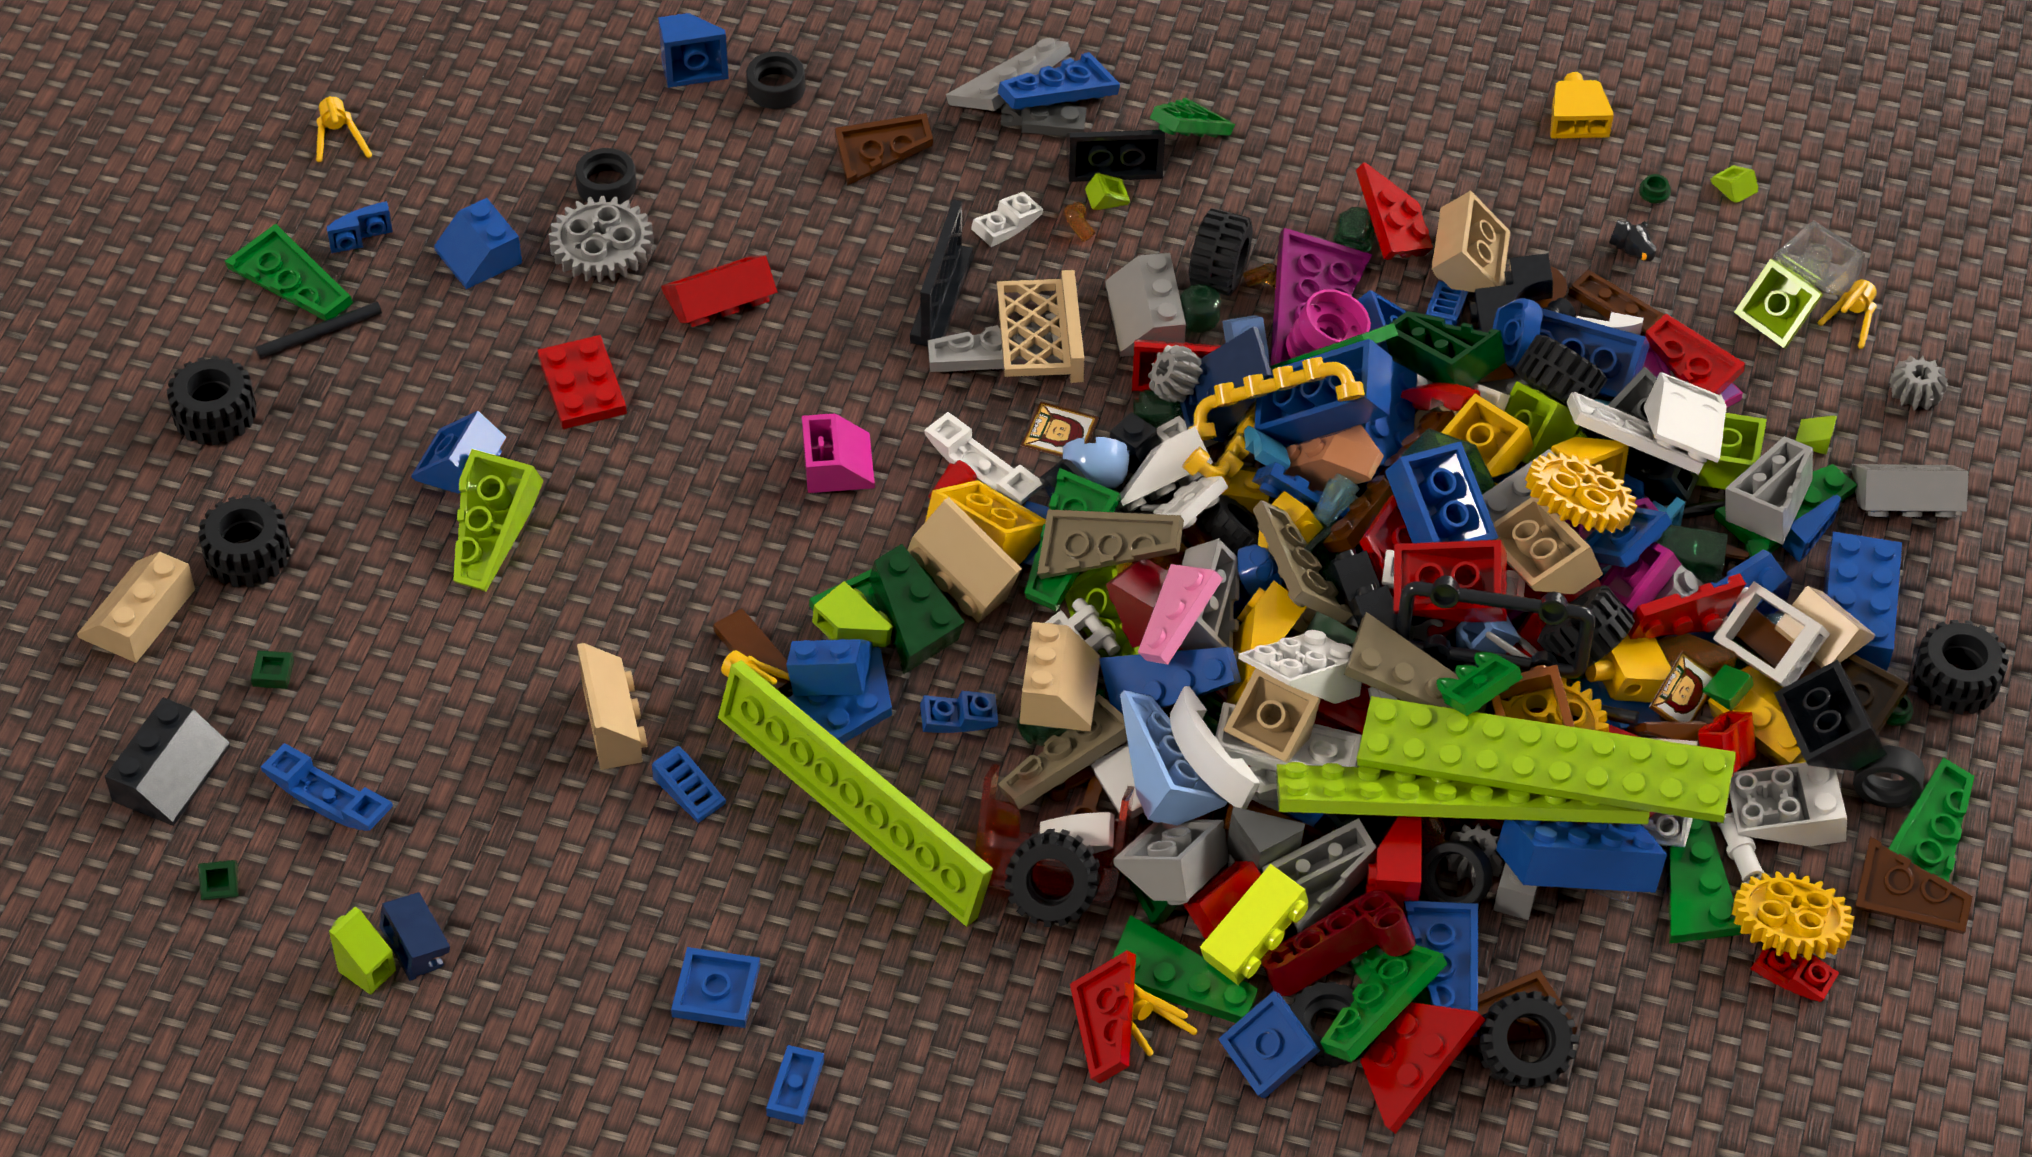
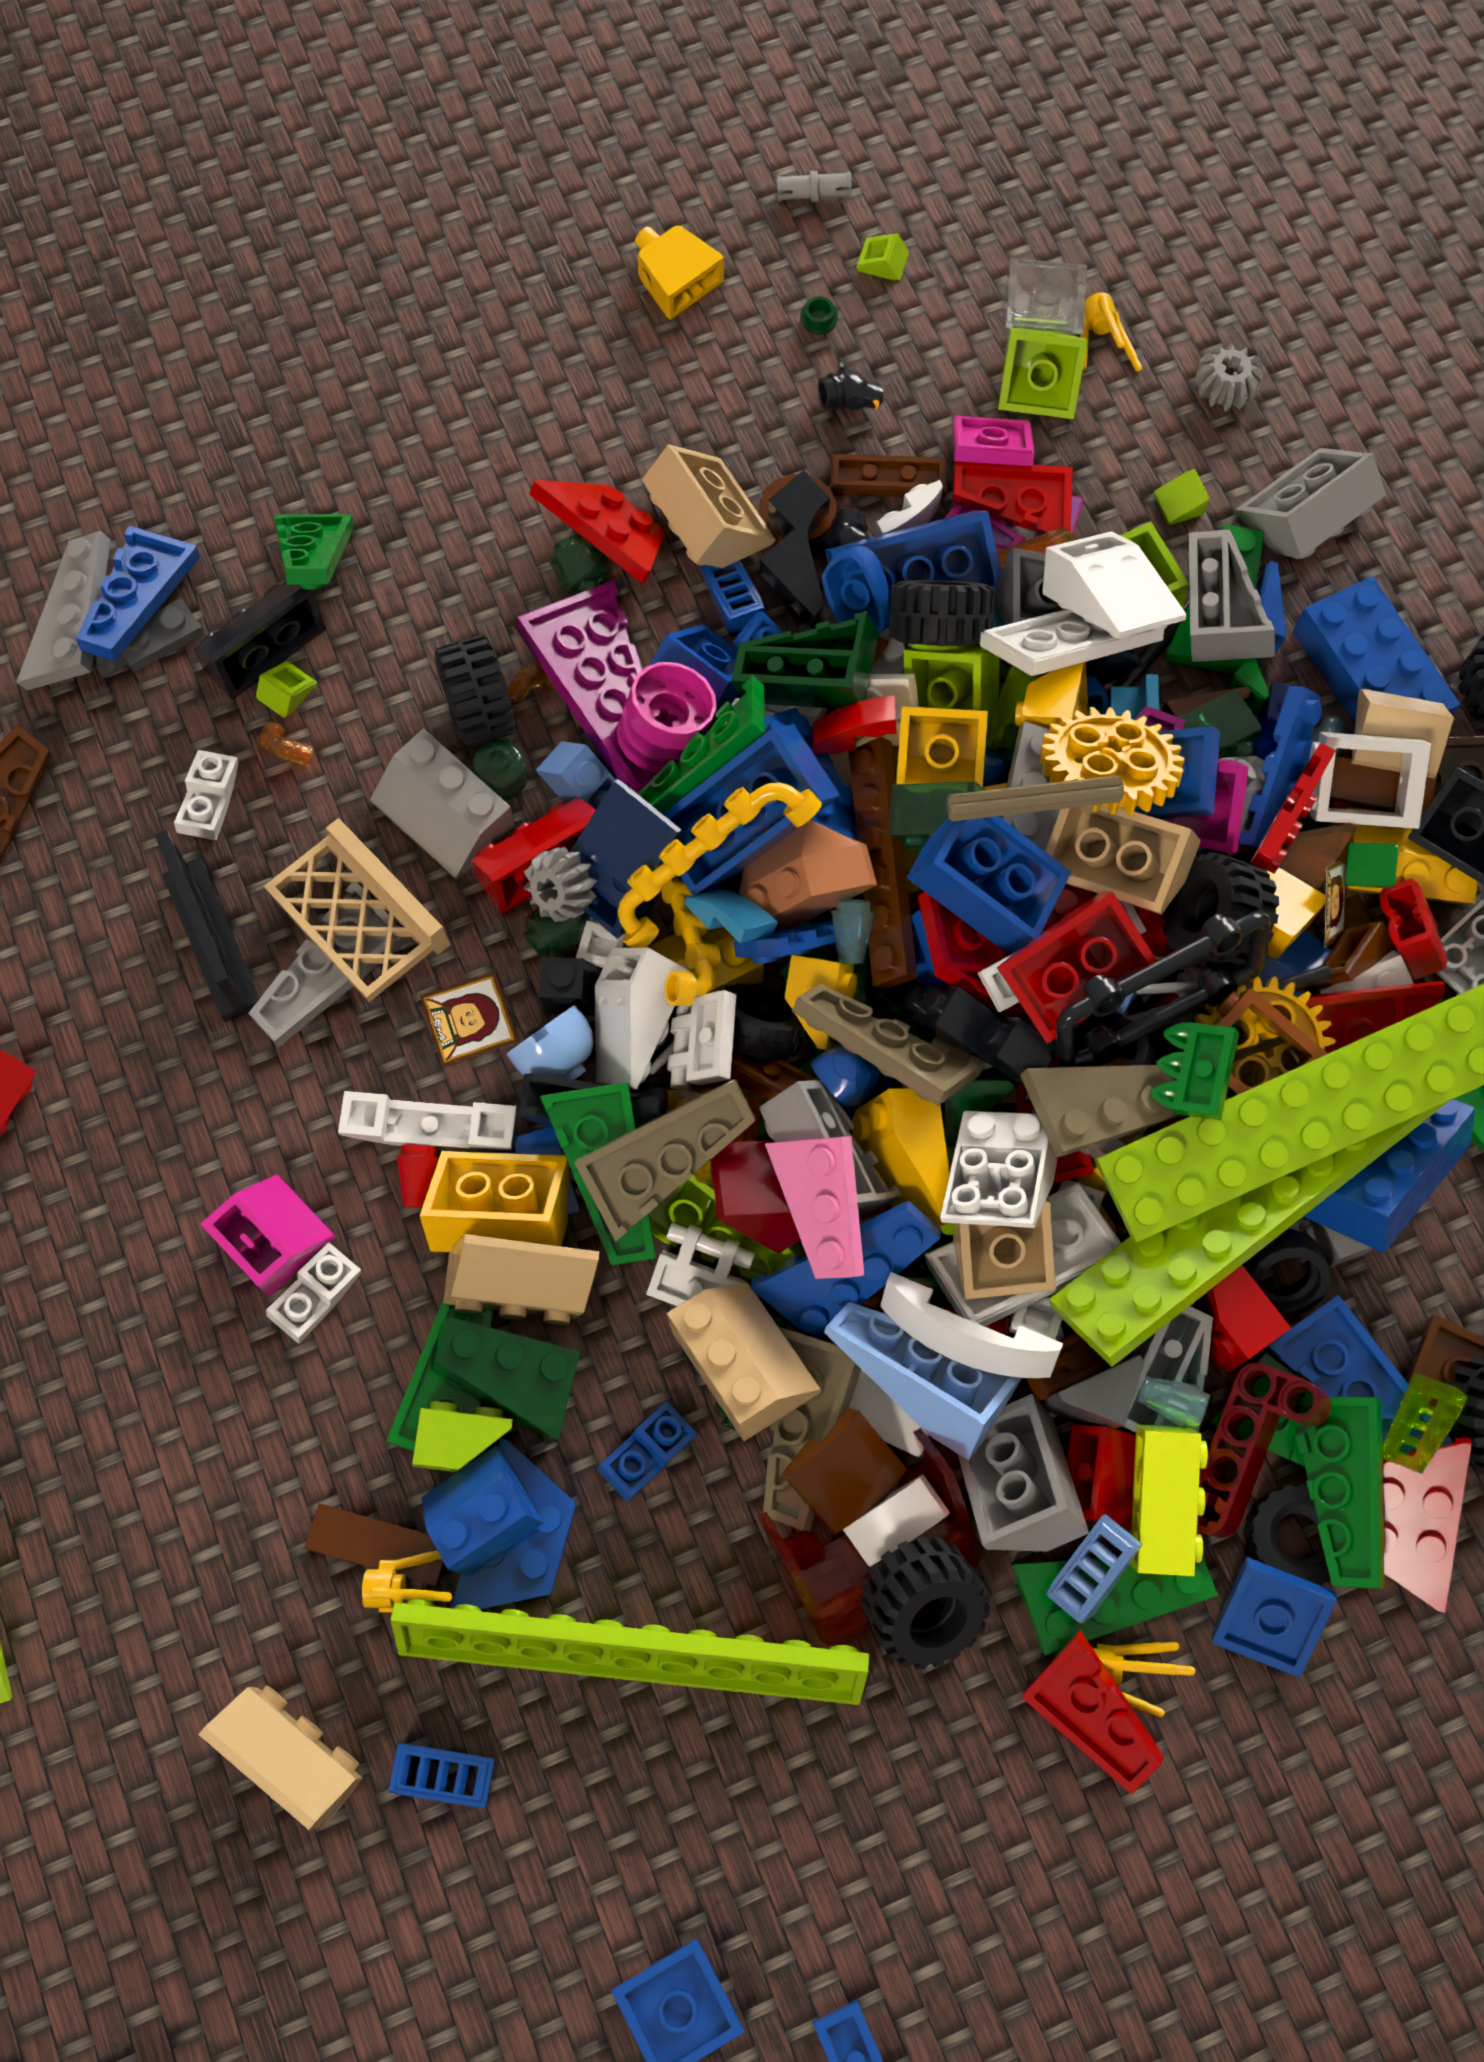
camera: 40 degrees left, 20 degrees up
none -> white slope [266,1242,361,1344]
none -> light grey pin [777,170,852,203]
none -> reddish brown slope [781,1407,907,1534]
none -> dark tan axle [946,776,1124,821]
none -> dark pink tile [952,416,1035,466]
none -> medium blue slope [1046,1514,1143,1623]
none -> clear light blue cone [1137,1376,1210,1429]
none -> clear neon green slope [1382,1373,1468,1474]

